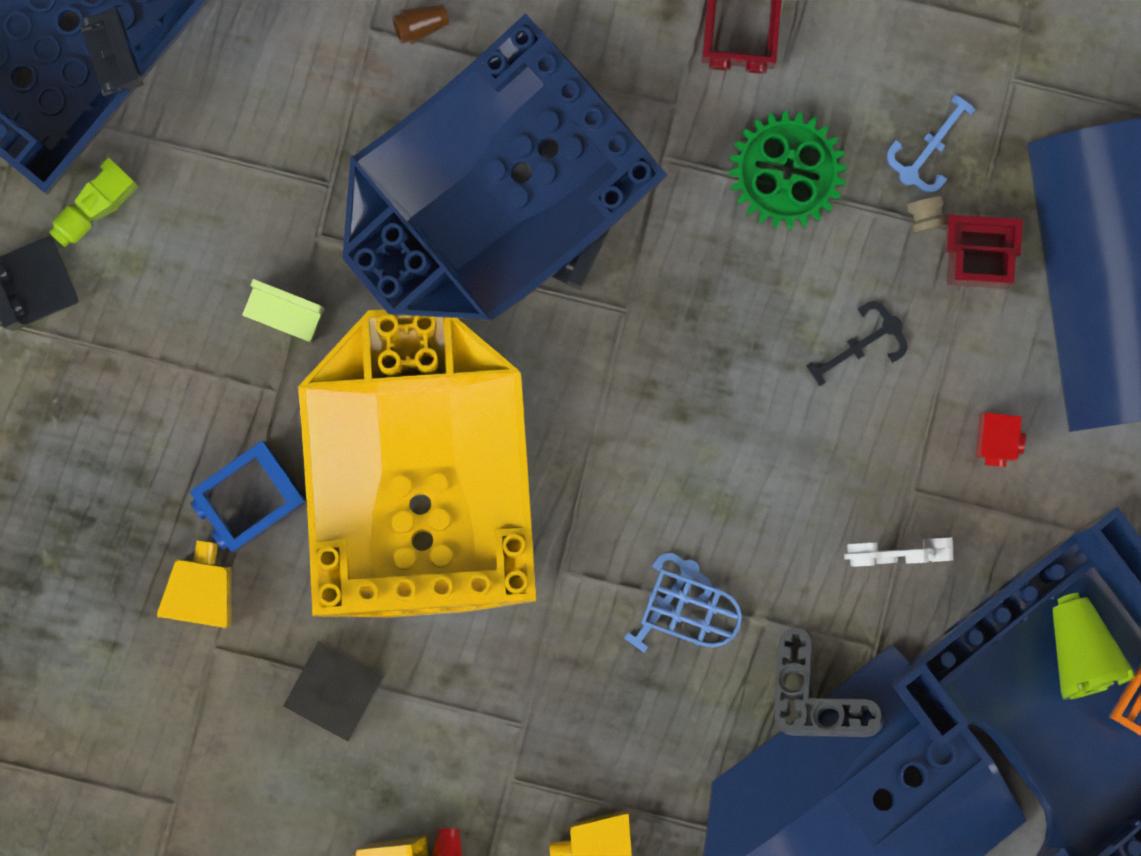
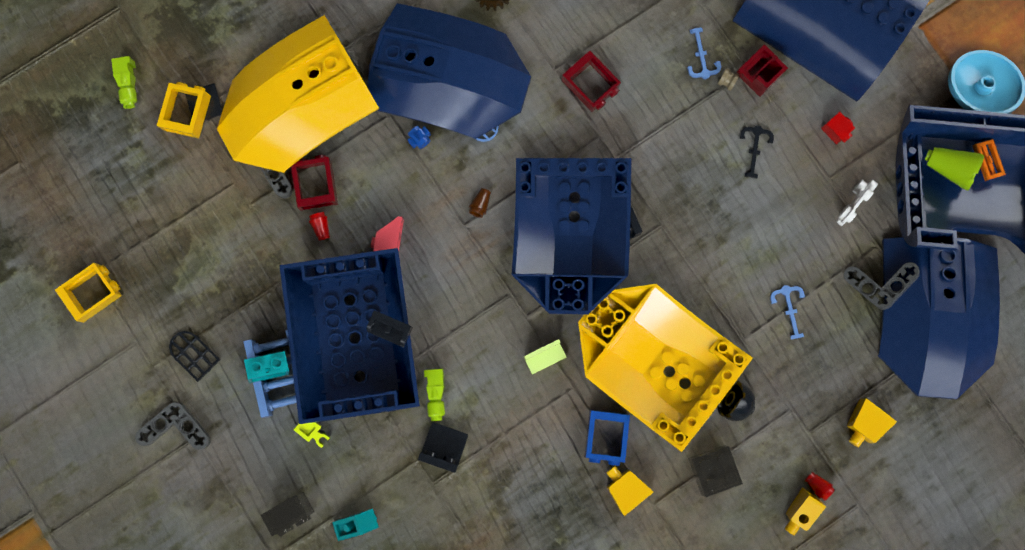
camera: 55 degrees left, 5 degrees down
medium blue window [640,568,742,648] -> none
green gear [728,111,847,231] -> none
none -> black cylinder [717,381,755,421]

